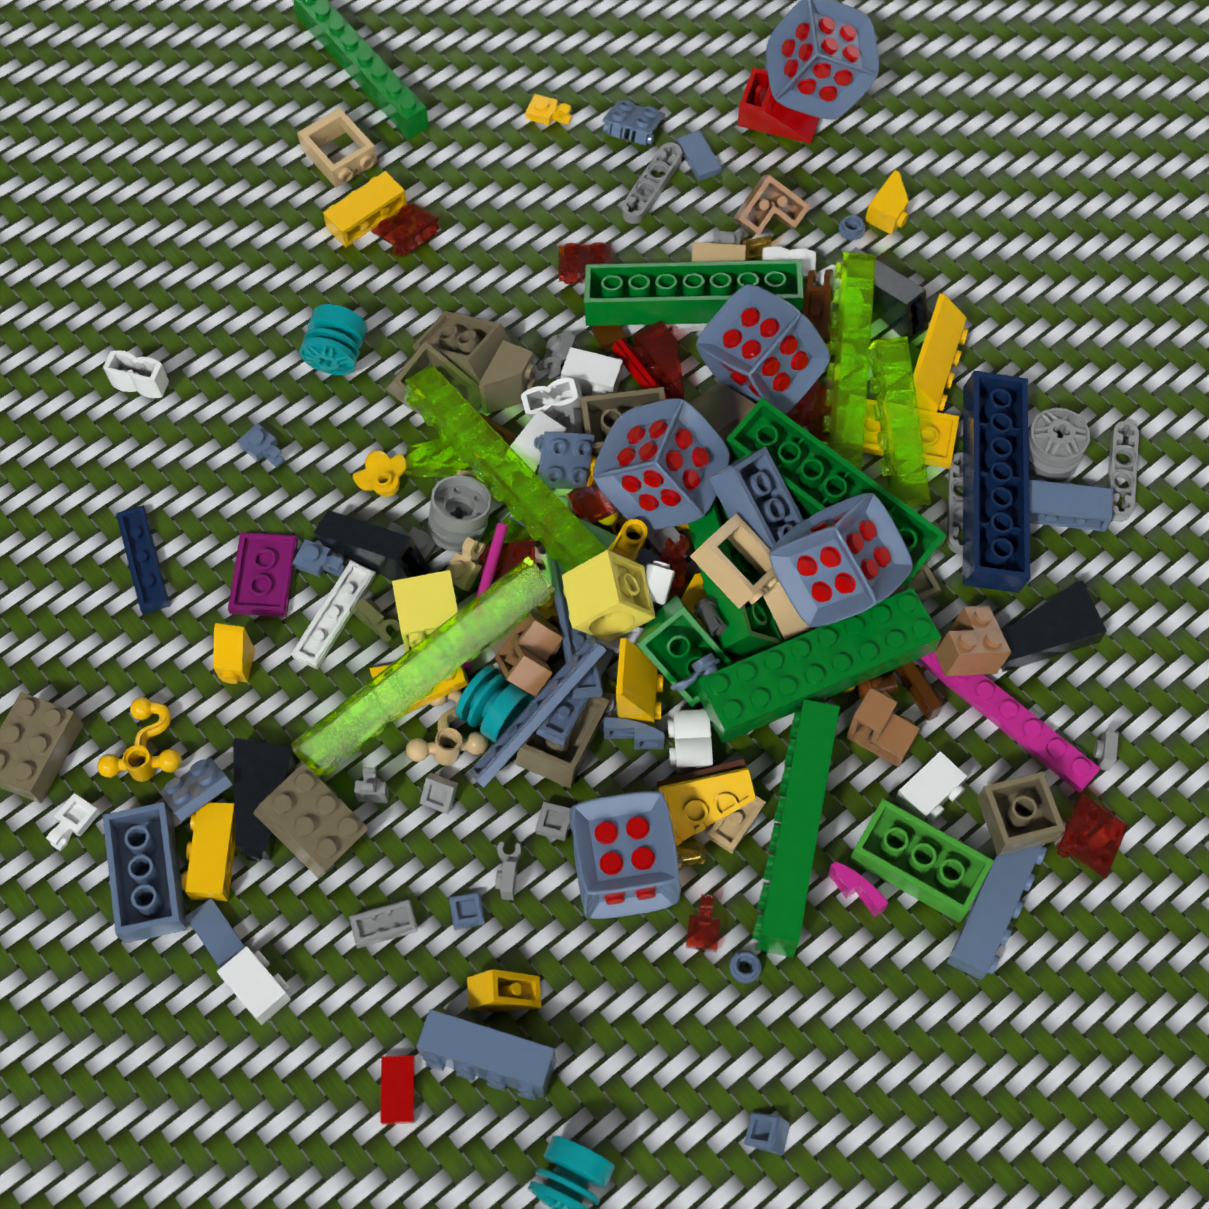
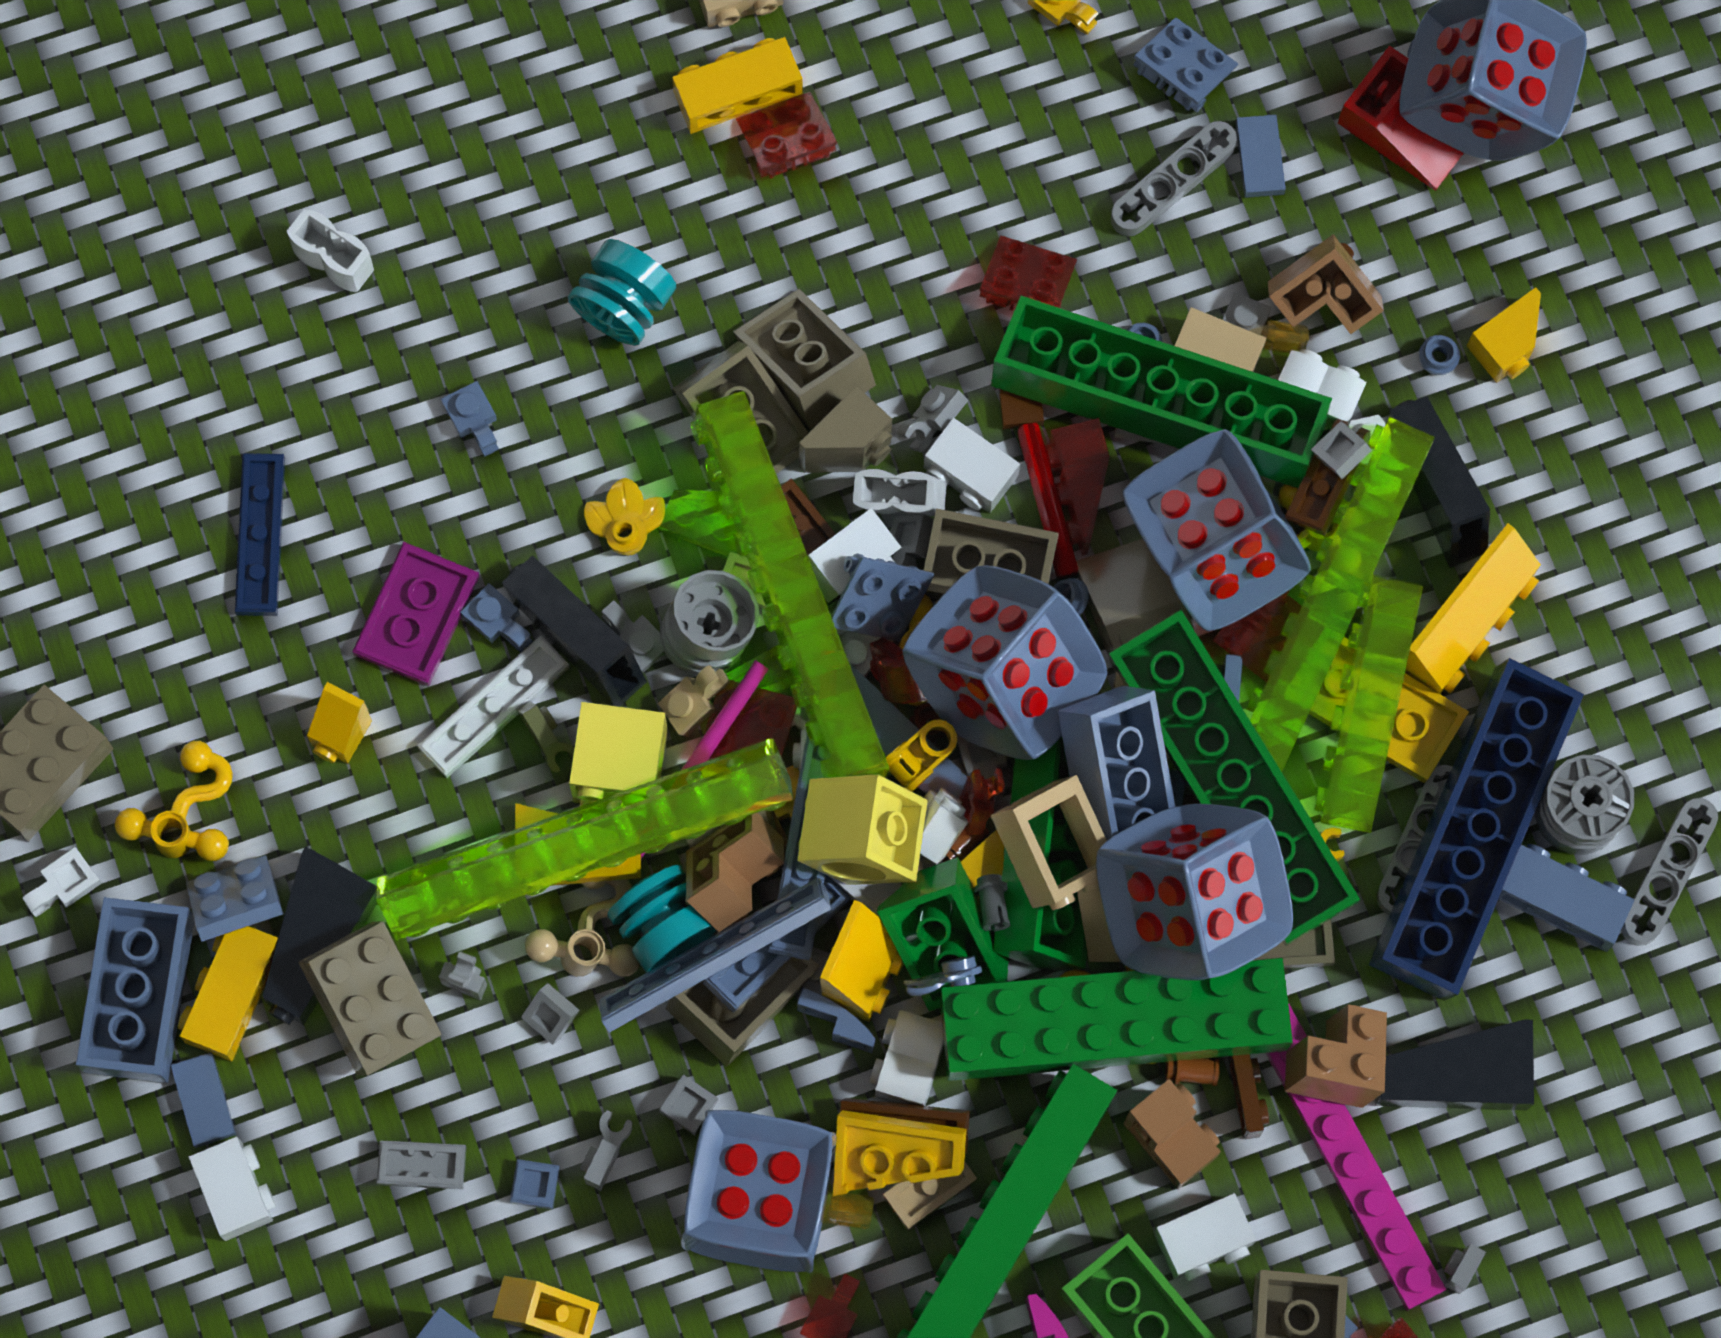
camera: 15 degrees right, 10 degrees up
none -> light grey plate [1311,421,1372,479]

